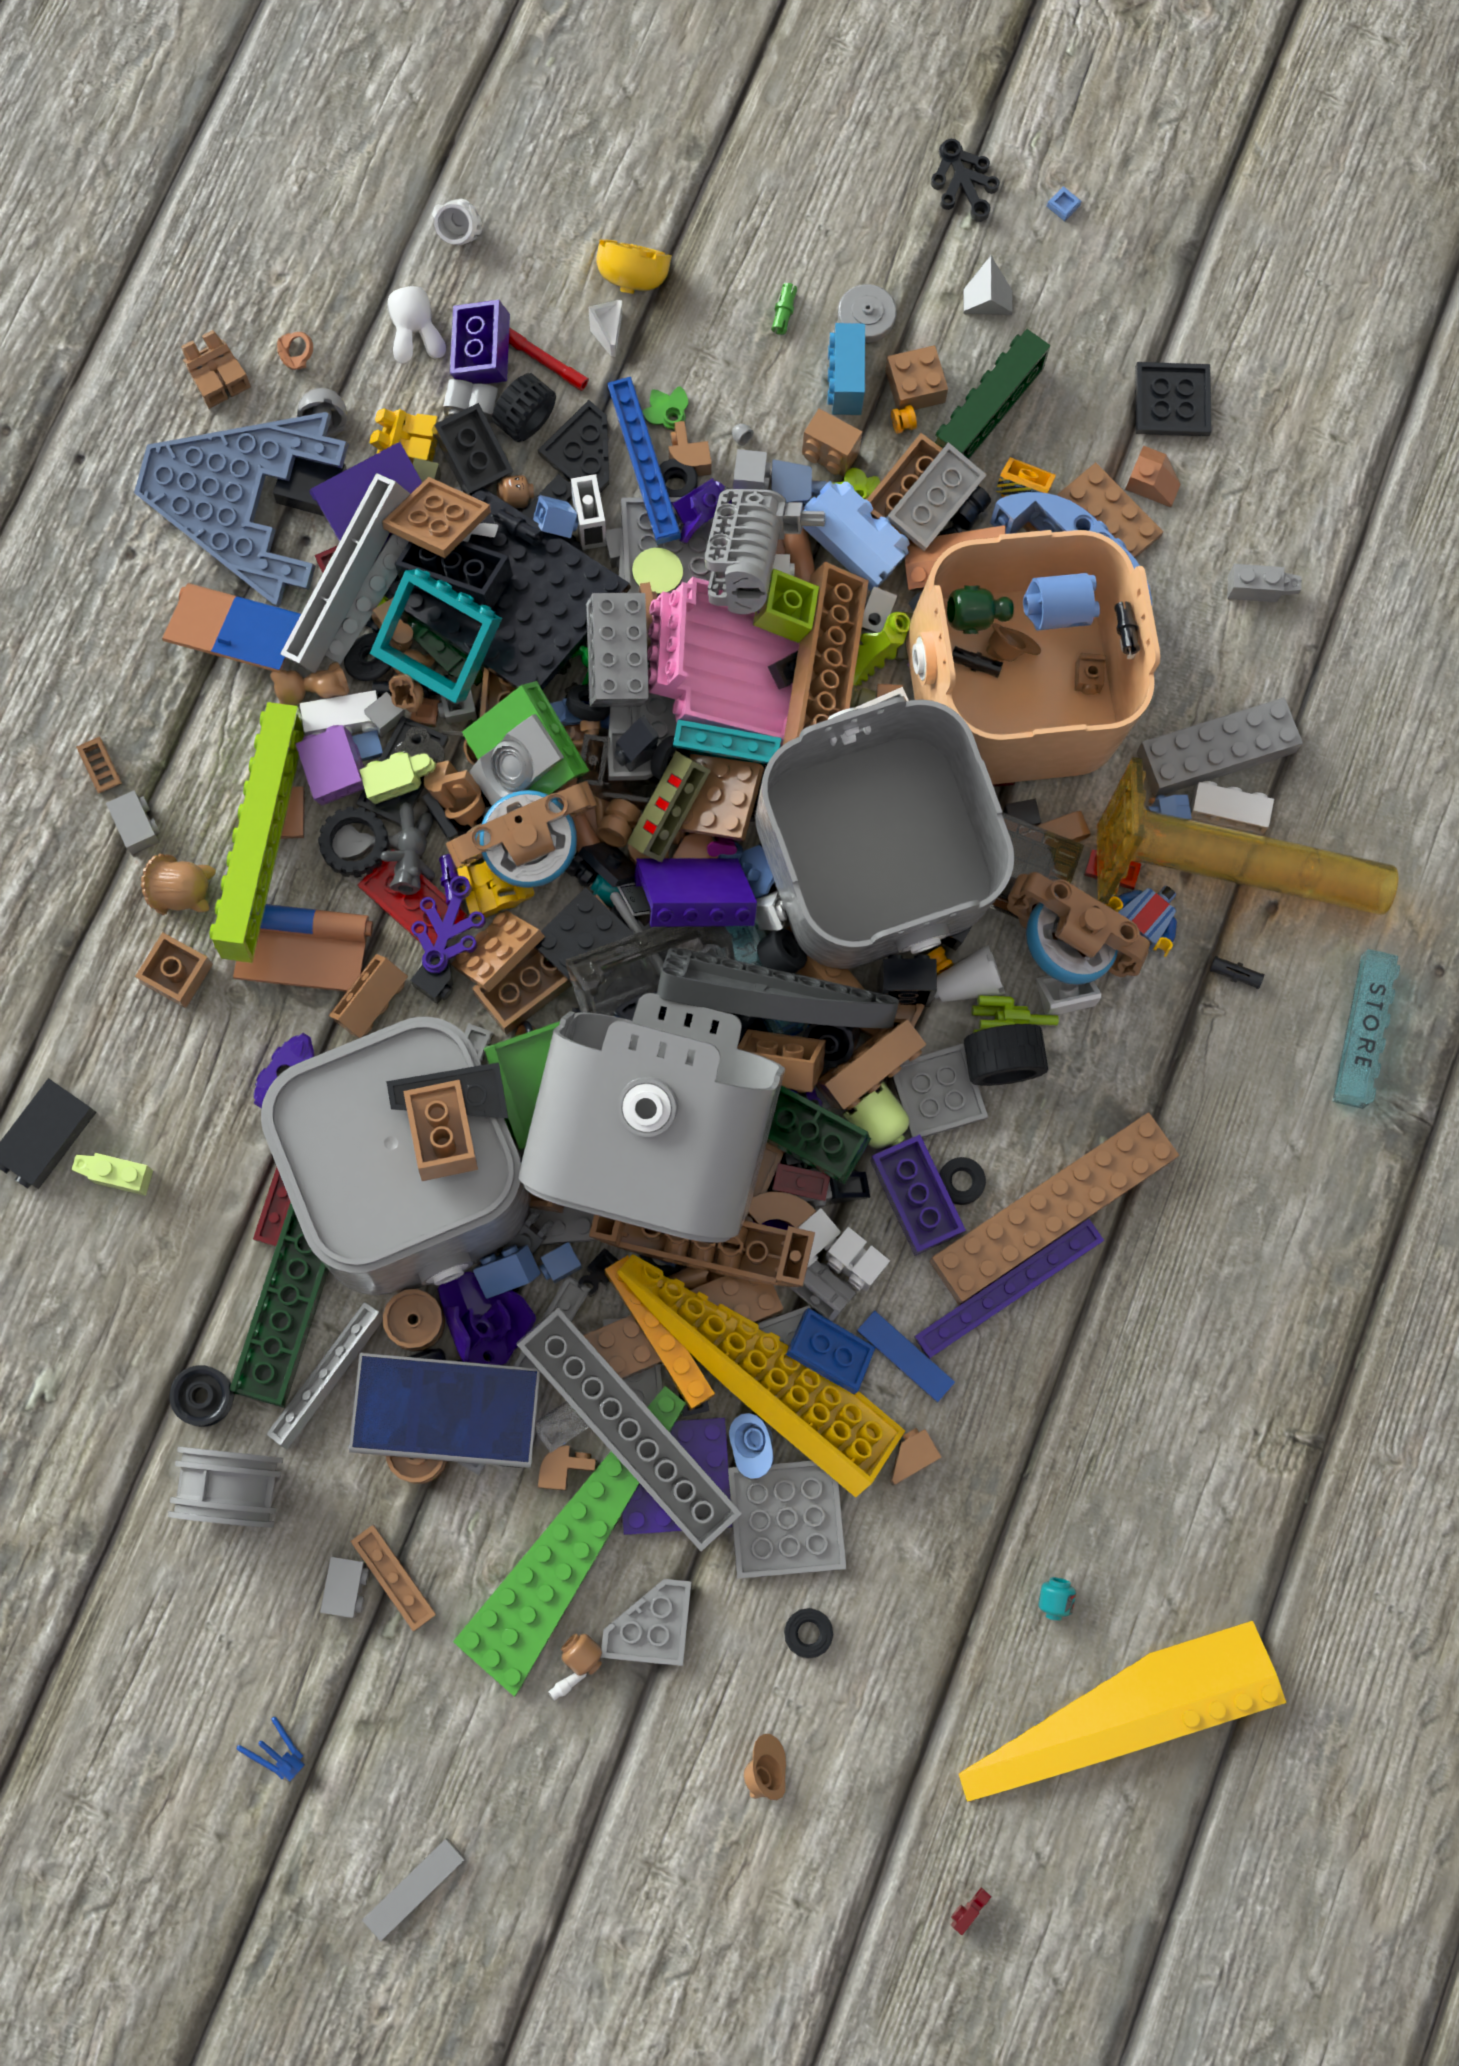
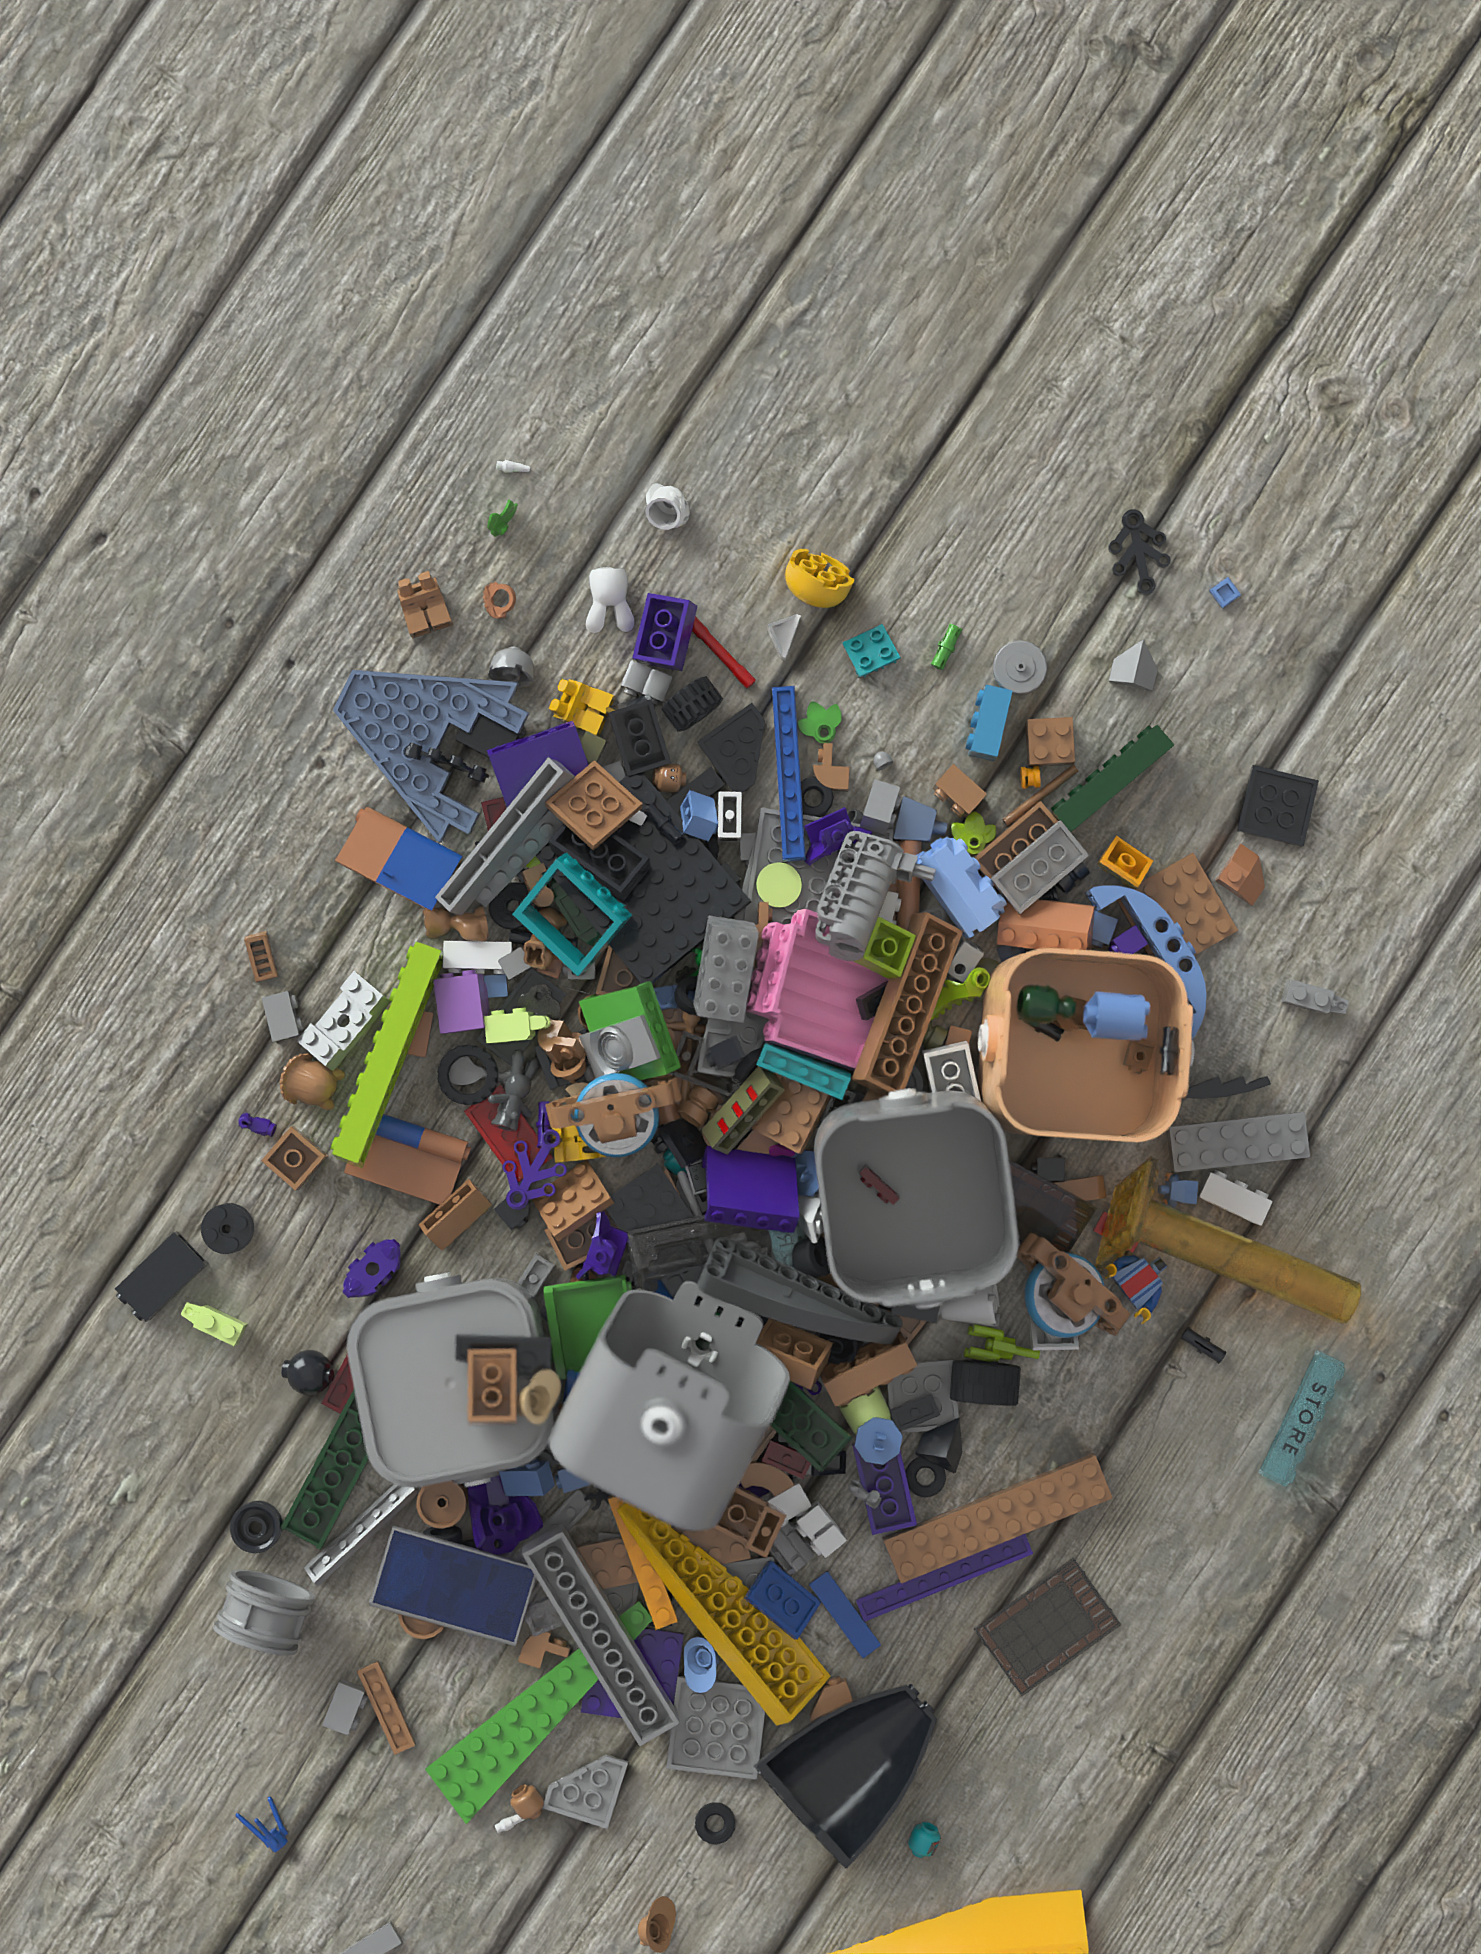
camera: 15 degrees right, 10 degrees up
none -> black wheel [201,1203,254,1254]
none -> dark purple arm [239,1113,277,1137]
none -> black brick [281,1350,334,1395]
none -> piece [296,971,391,1071]
none -> black plant [403,742,489,783]
none -> bright green plate [487,499,518,537]
none -> white piece [496,460,530,473]
none -> tan piece [517,1370,560,1424]
none -> dark purple piece [576,1211,630,1280]
none -> black panel [754,1684,937,1869]
none -> teal hinge [842,624,901,678]
none -> light grey arm [848,1480,881,1508]
none -> medium blue piece [854,1417,903,1465]
none -> dark red plate [859,1164,900,1205]
none -> black plate [890,1393,940,1431]
none -> black slope [915,1418,963,1473]
none -> clear smoke piece [974,1558,1121,1696]
none -> medium nougat bar [1002,764,1078,826]
none -> black slope [1186,1076,1271,1099]

